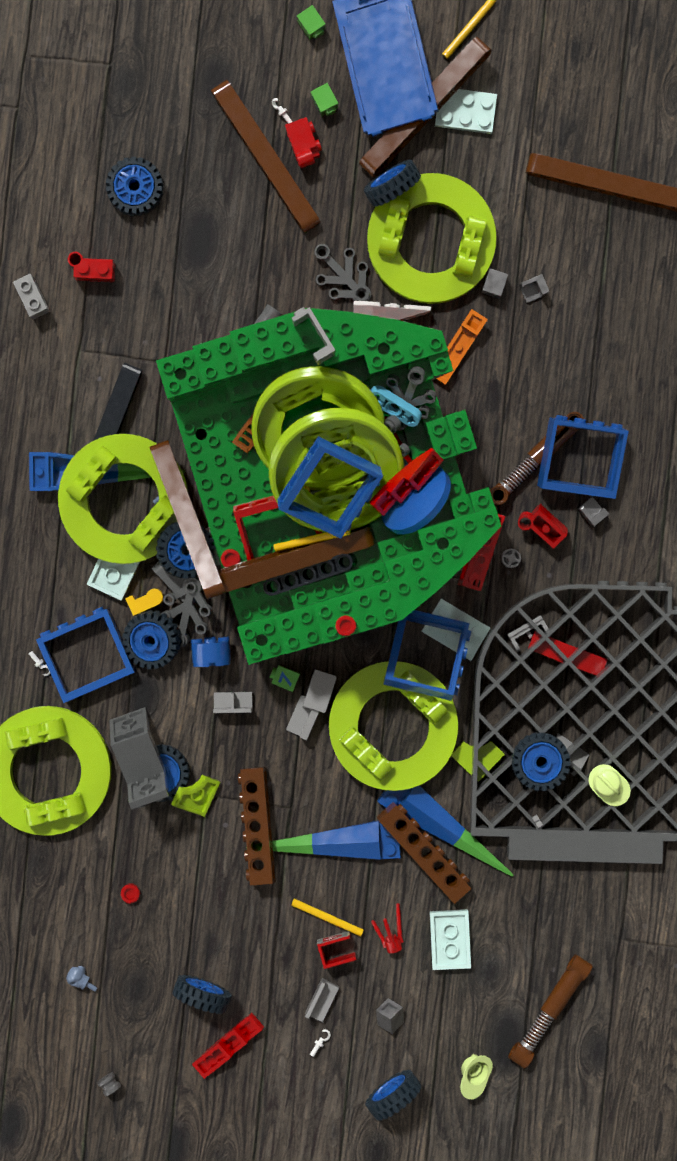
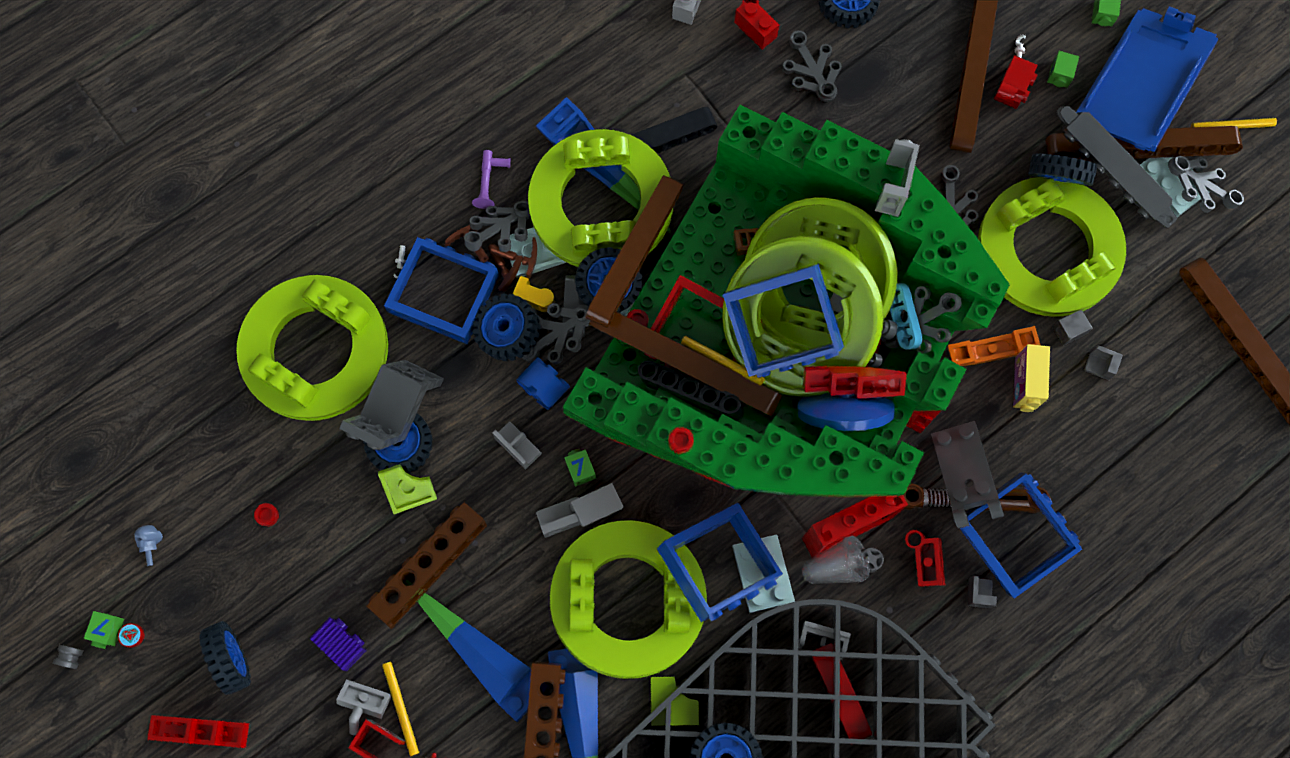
camera: 45 degrees right, 15 degrees down
none -> bright green brick [84,611,124,649]
none -> tile [118,623,144,648]
none -> dark purple brick [310,617,367,672]
none -> light grey plate [337,679,391,735]
none -> copper piece [445,225,489,263]
none -> dark grey plant [464,201,531,252]
none -> medium lavender piece [472,150,511,209]
none -> copper piece [488,244,523,291]
none -> copper piece [490,237,537,278]
none -> dark grey plant [782,30,842,102]
none -> clear cone [802,536,870,584]
none -> dark grey hinge [931,421,1004,529]
none -> light yellow brick [1013,344,1050,412]
none -> dark grey hinge [1056,106,1177,228]
none -> dark grey plant [1168,156,1244,213]

